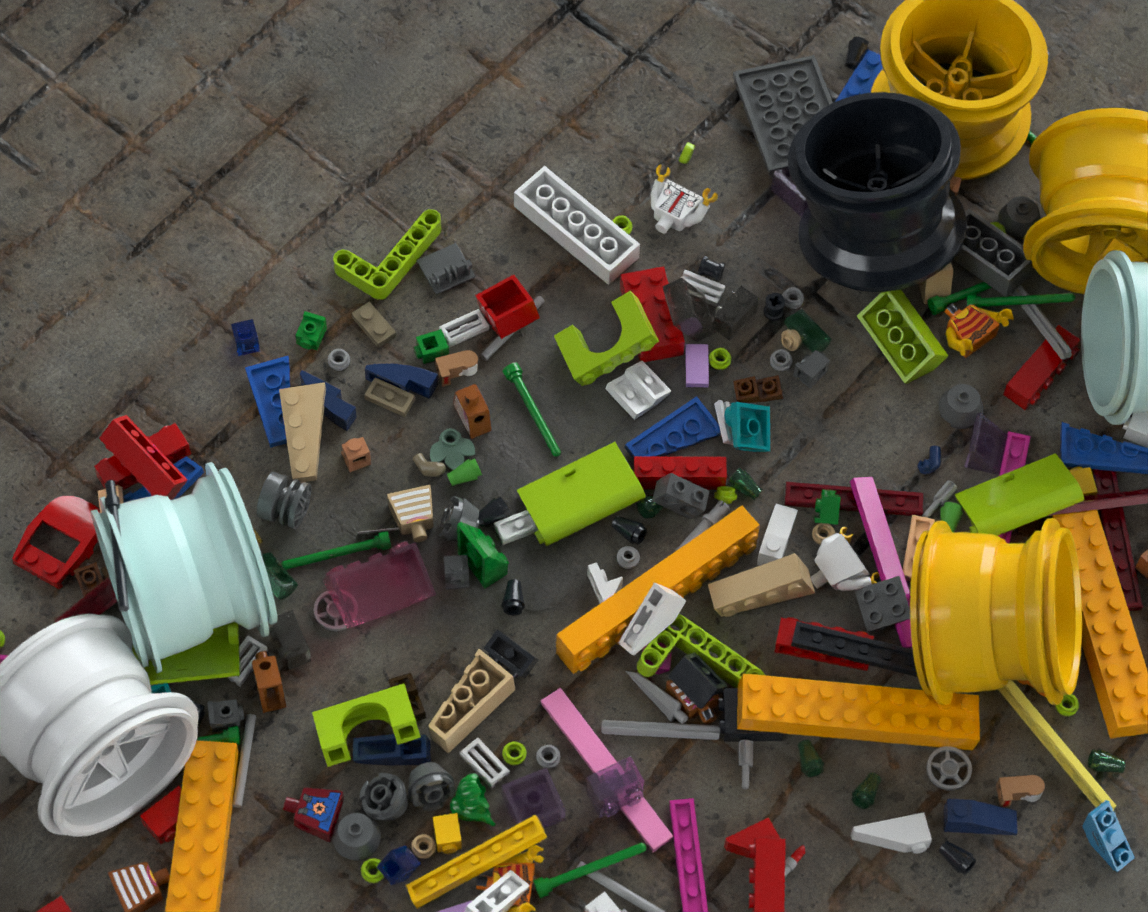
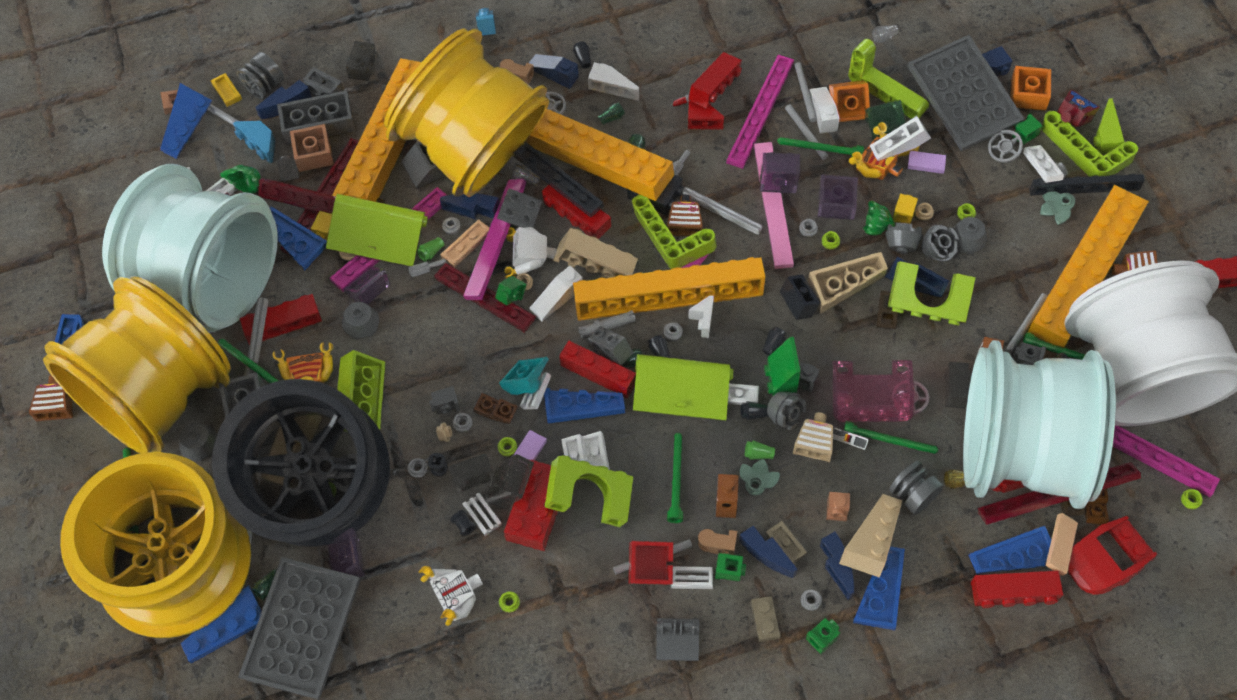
camera: 145 degrees left, 0 degrees up
red brick [99,415,188,500] -> none
black bar [104,480,129,611] -> none
clear blue brick [231,319,260,356] -> none
clear green brick [261,552,298,600] -> none
torso [283,788,344,842] -> none
lime beam [333,209,441,300] -> none
clear blue brick [377,845,421,885] -> none
yellow plate [406,815,547,908] -> none
dark tan arm [412,453,446,477] -> none
white tile [460,737,510,789] -> none
white brick [514,166,640,285] -> none
white slope [618,582,686,656] -> none
light grey bar [626,671,688,724] -> none
black panel [669,653,728,709] -> none
lime tile [679,142,695,165] -> none
lime plate [714,486,737,504] -> none
clear green cone [728,468,763,500] -> none
clear green brick [784,309,831,353] -> none
black cone [845,36,869,70] -> none
dark blue arm [918,446,941,474] -> none

